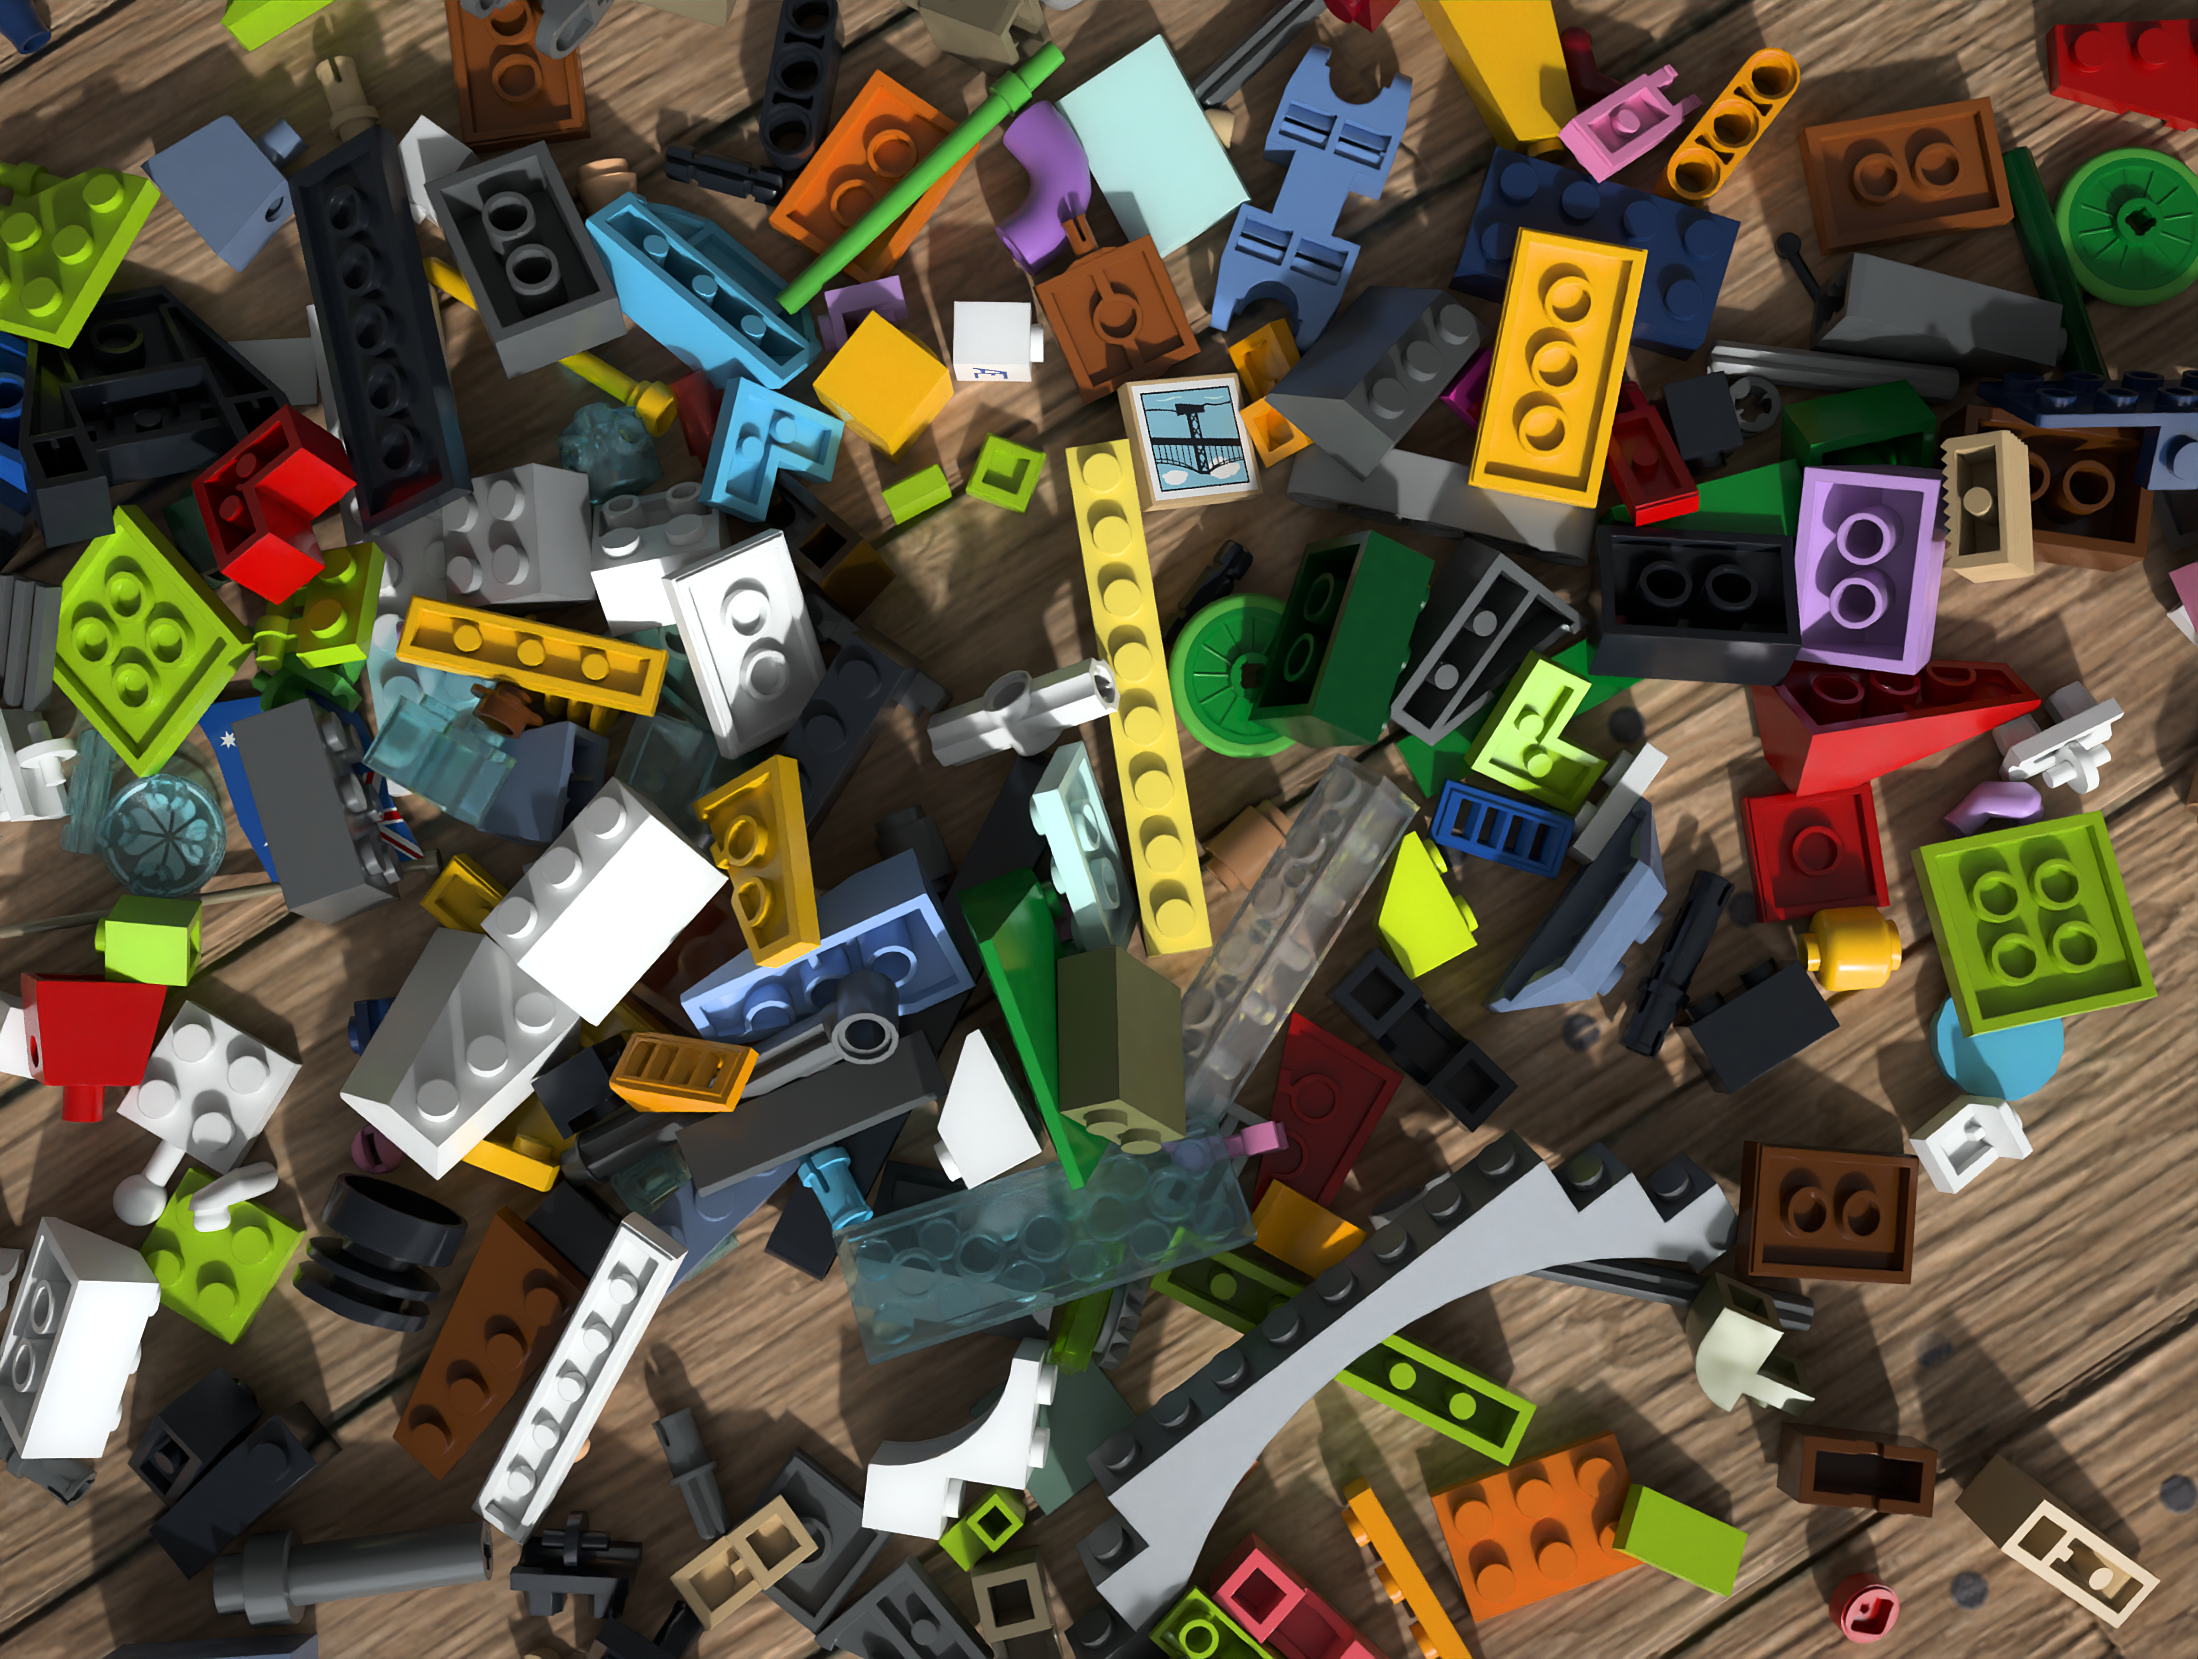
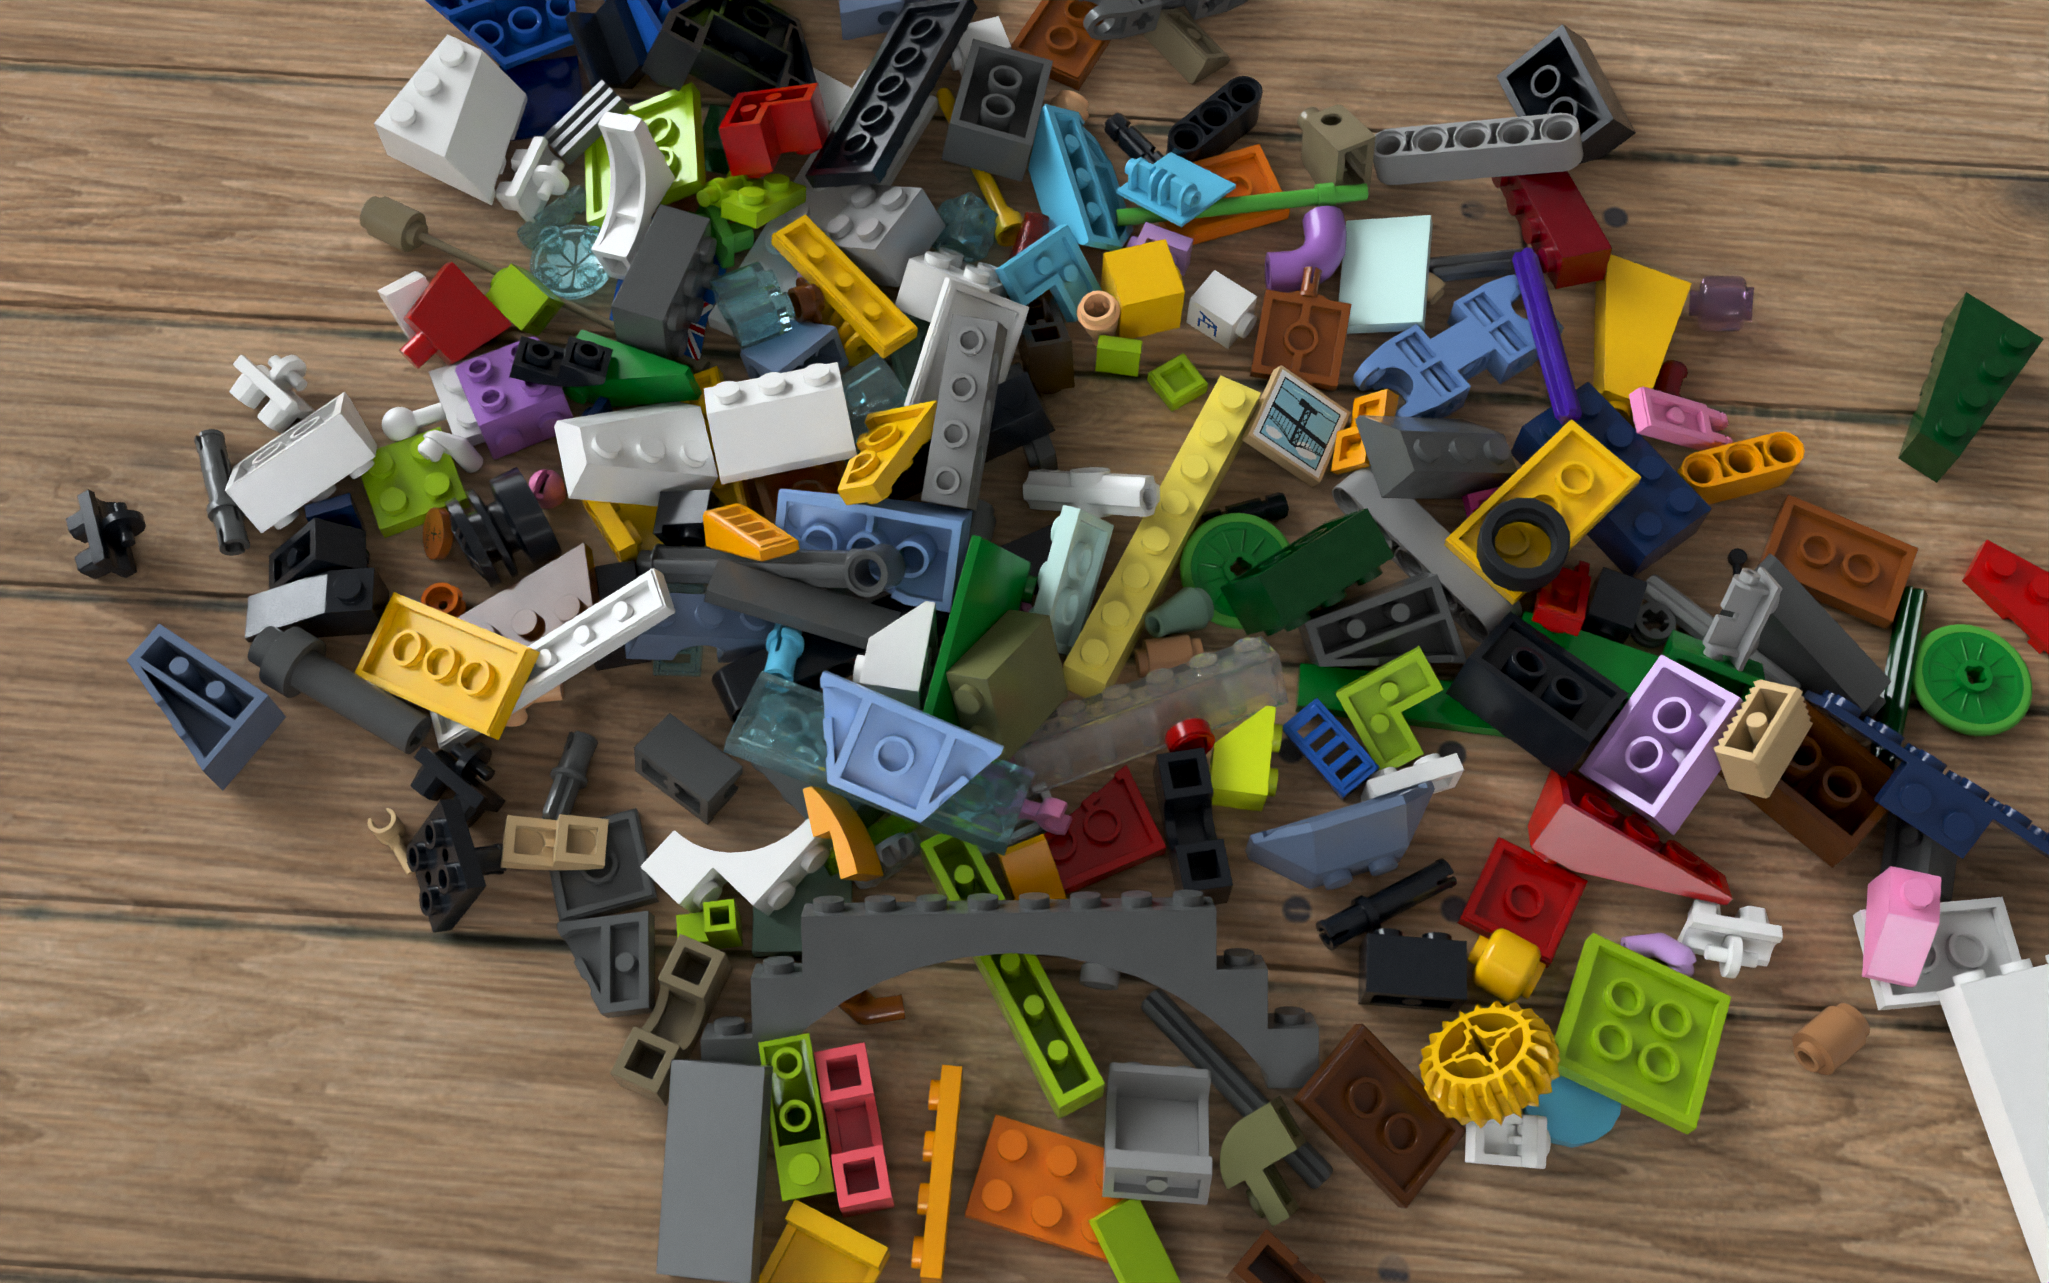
camera: 30 degrees right, 20 degrees down
none -> dark blue plate [304,493,366,531]
none -> yellow tile [354,592,540,740]
none -> orange plate [421,583,466,618]
none -> dark orange piece [423,507,454,560]
none -> medium lavender bracket [455,336,573,460]
none -> black slope [509,336,613,387]
none -> green slope [562,329,702,407]
none -> white arch [591,111,675,280]
none -> dark grey hinge [634,713,743,825]
none -> light orange slope [803,786,884,882]
none -> light blue wing [820,671,1004,823]
none -> light grey brick [921,314,1007,511]
none -> light nougat cone [1077,290,1120,346]
none -> light grey panel [1102,1062,1213,1205]
none -> medium azure hinge [1116,152,1236,227]
none -> sand green cone [1145,587,1214,638]
none -> red tile [1164,718,1215,754]
none -> yellow gear [1419,1000,1561,1128]
none -> black tyre [1477,498,1570,592]
none -> dark purple axle [1512,247,1582,425]
none -> light grey hinge [1702,567,1783,671]

